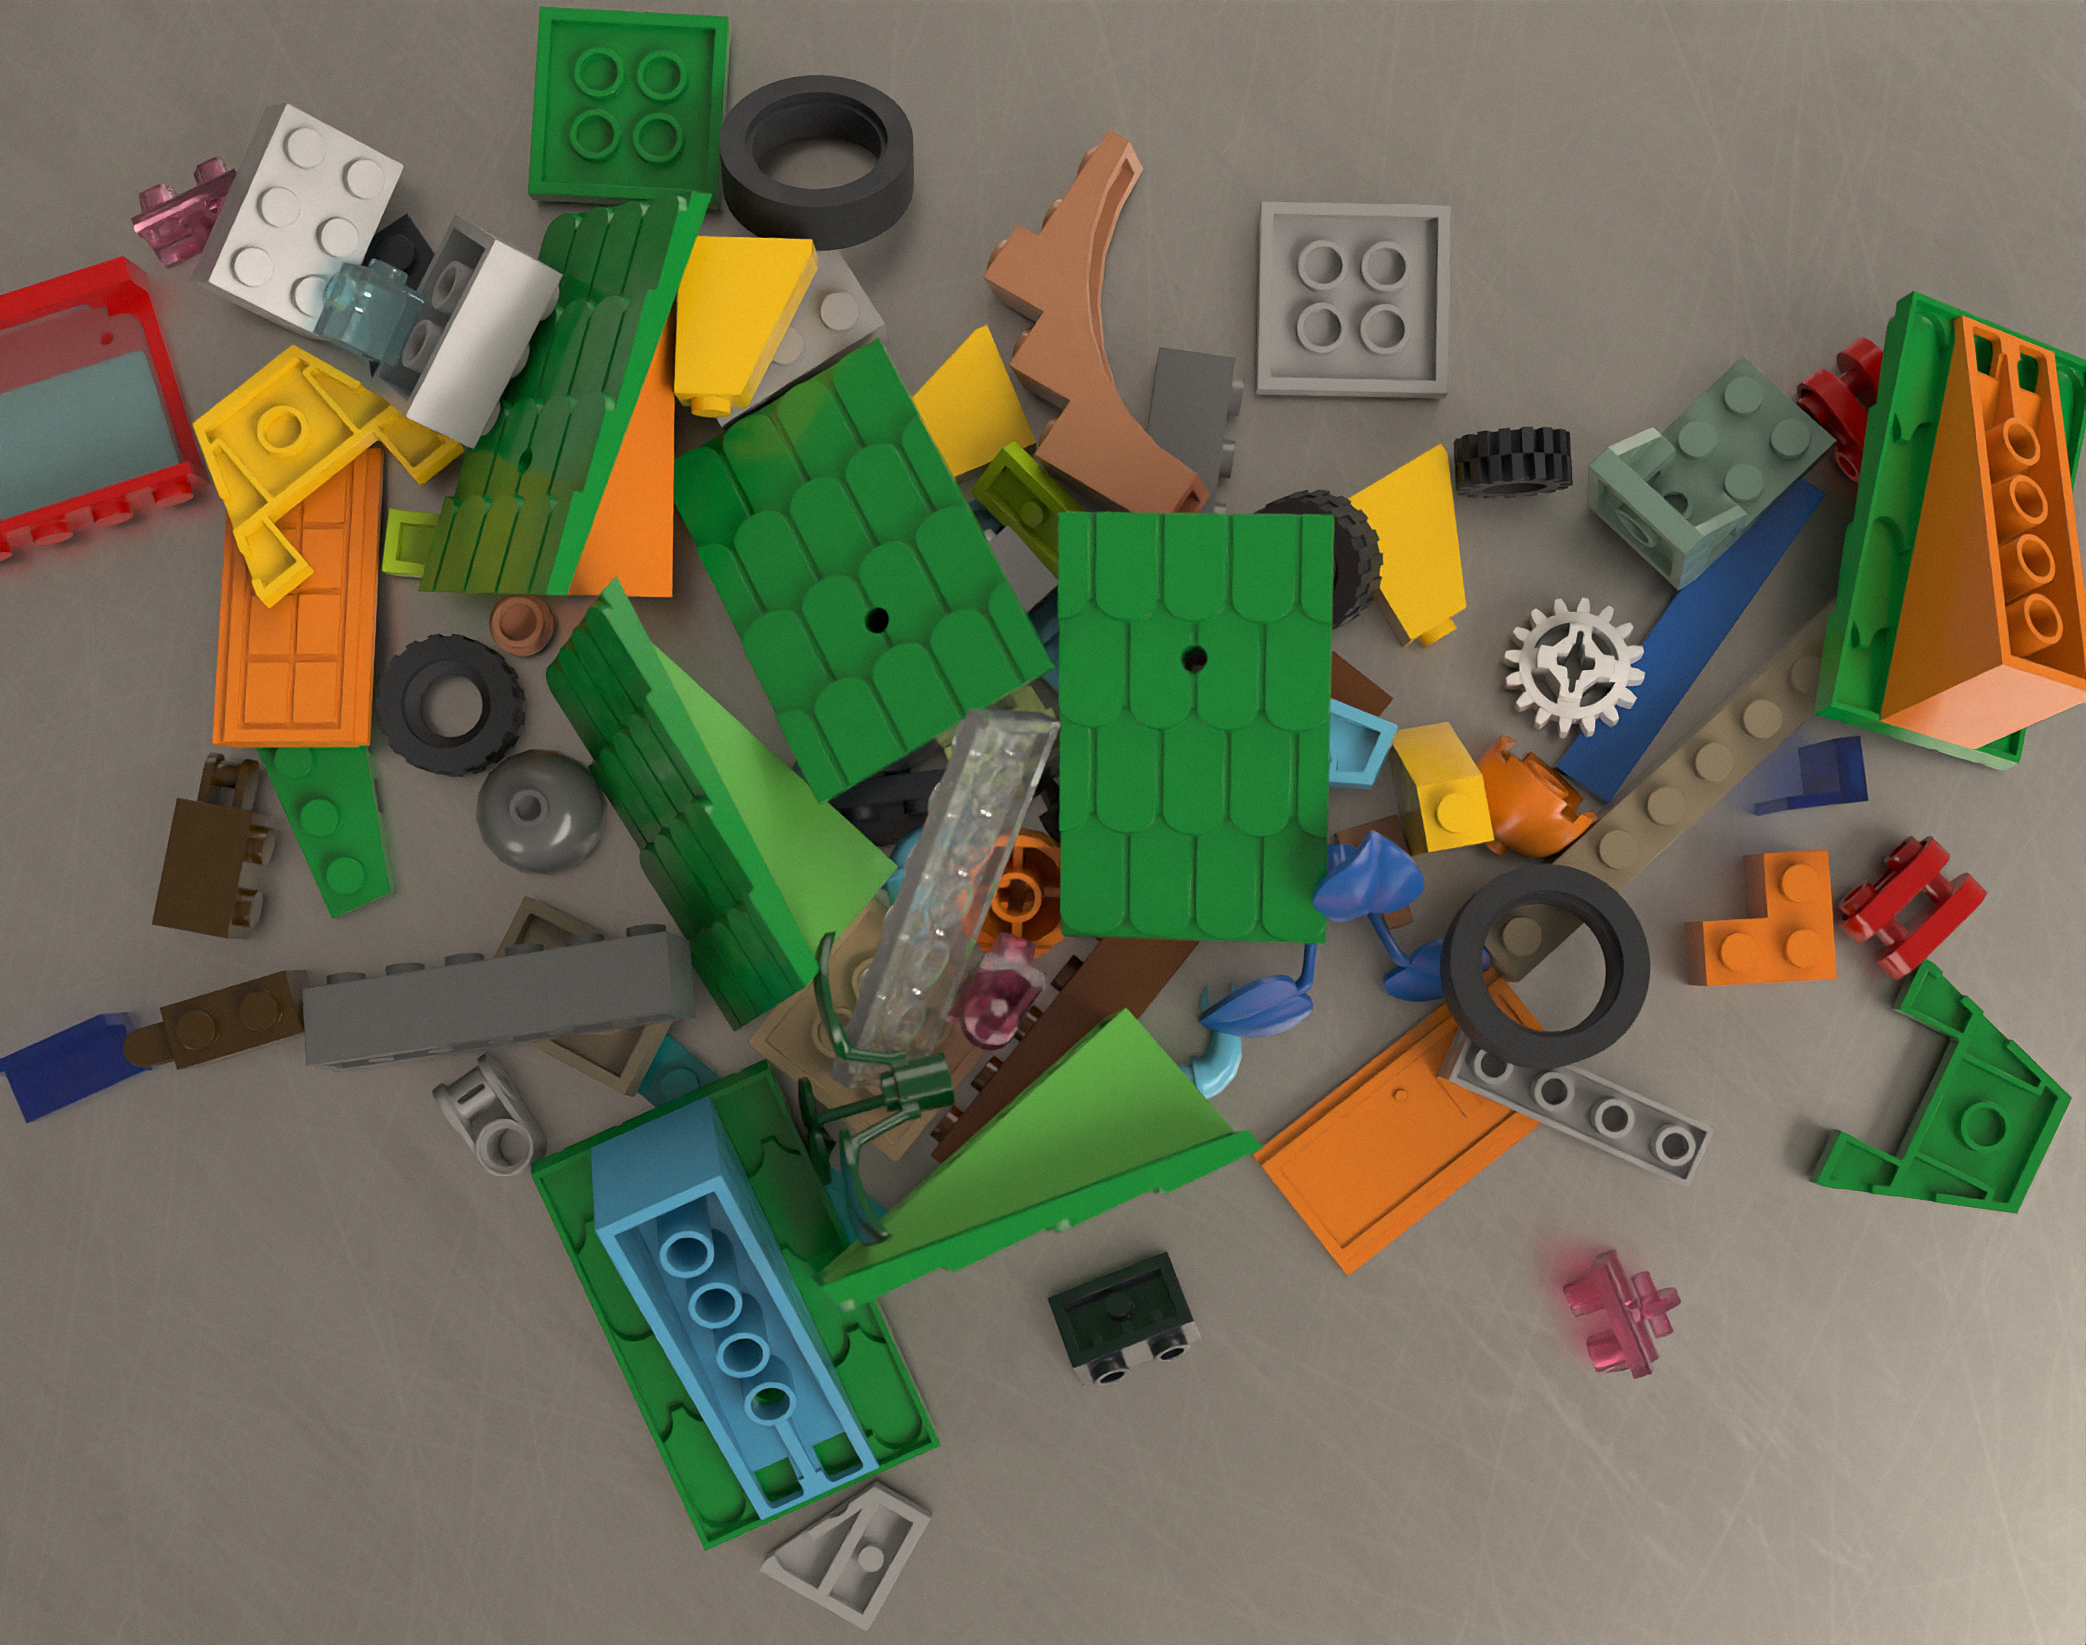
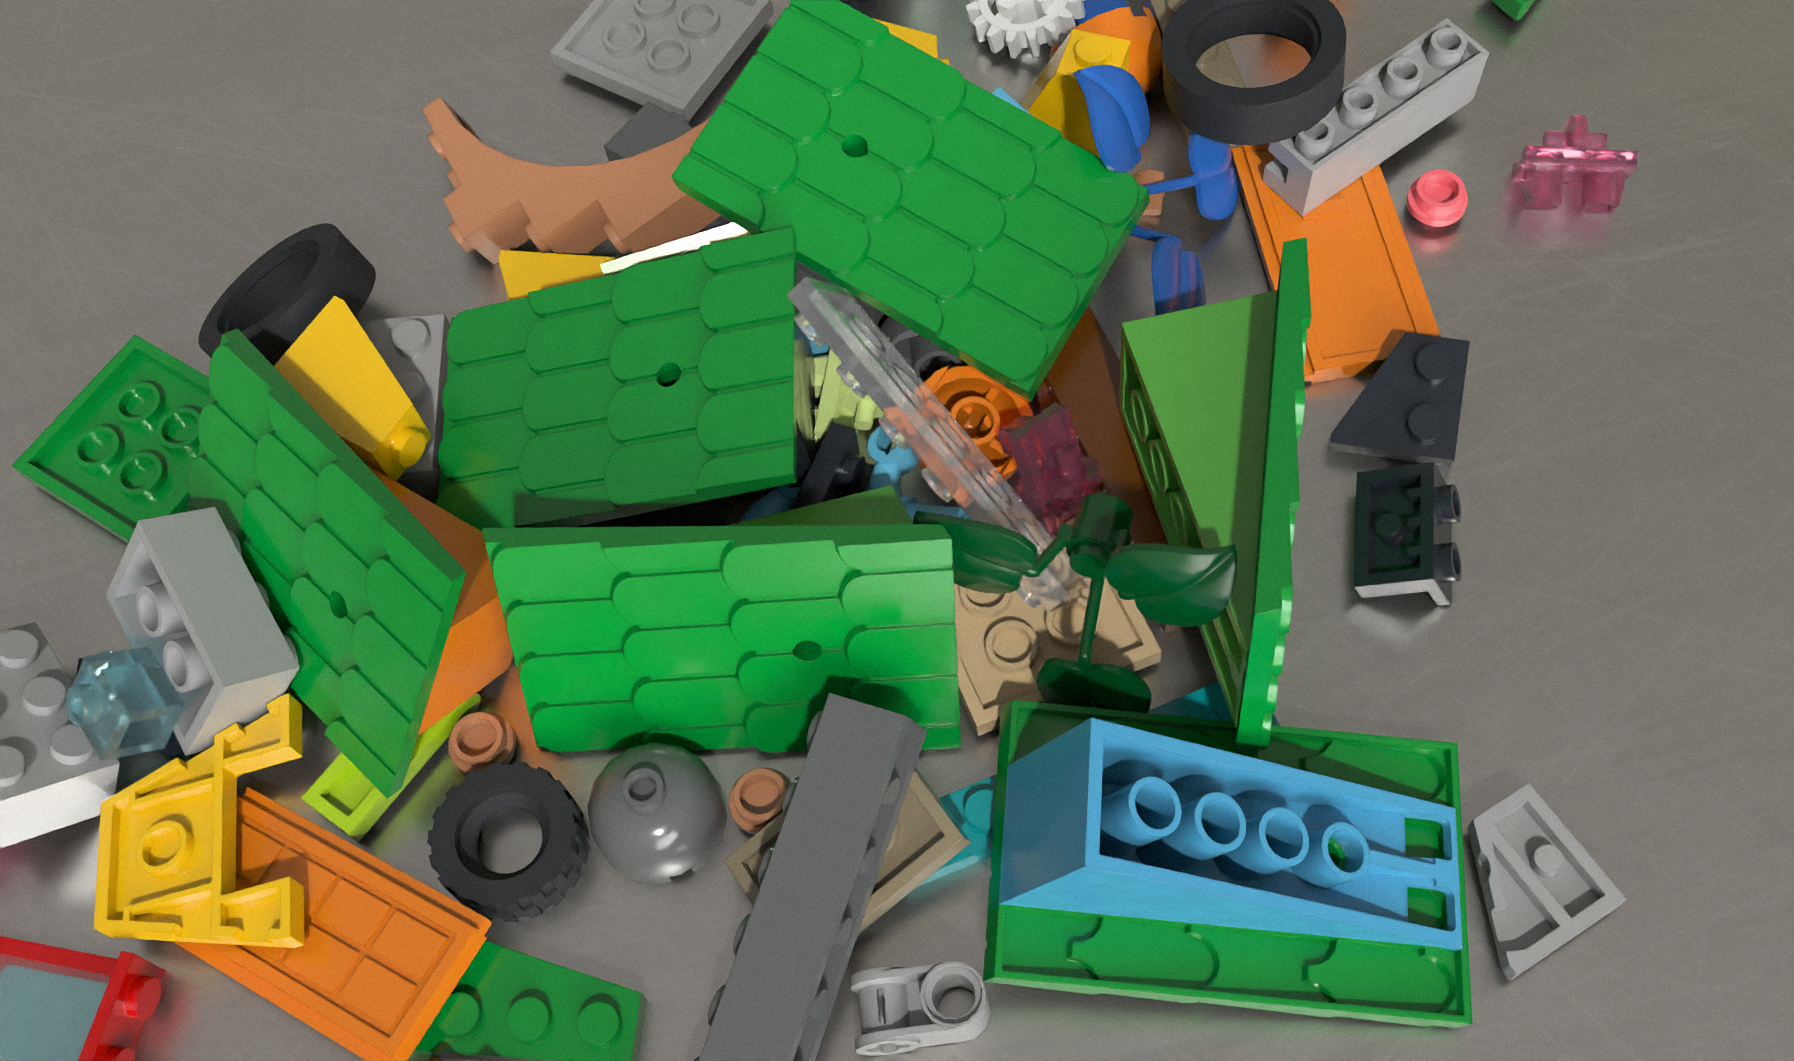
camera: 55 degrees left, 25 degrees down
none -> nougat plate [729,768,791,835]
none -> black wing [1327,332,1470,467]
none -> coral plate [1406,169,1468,226]

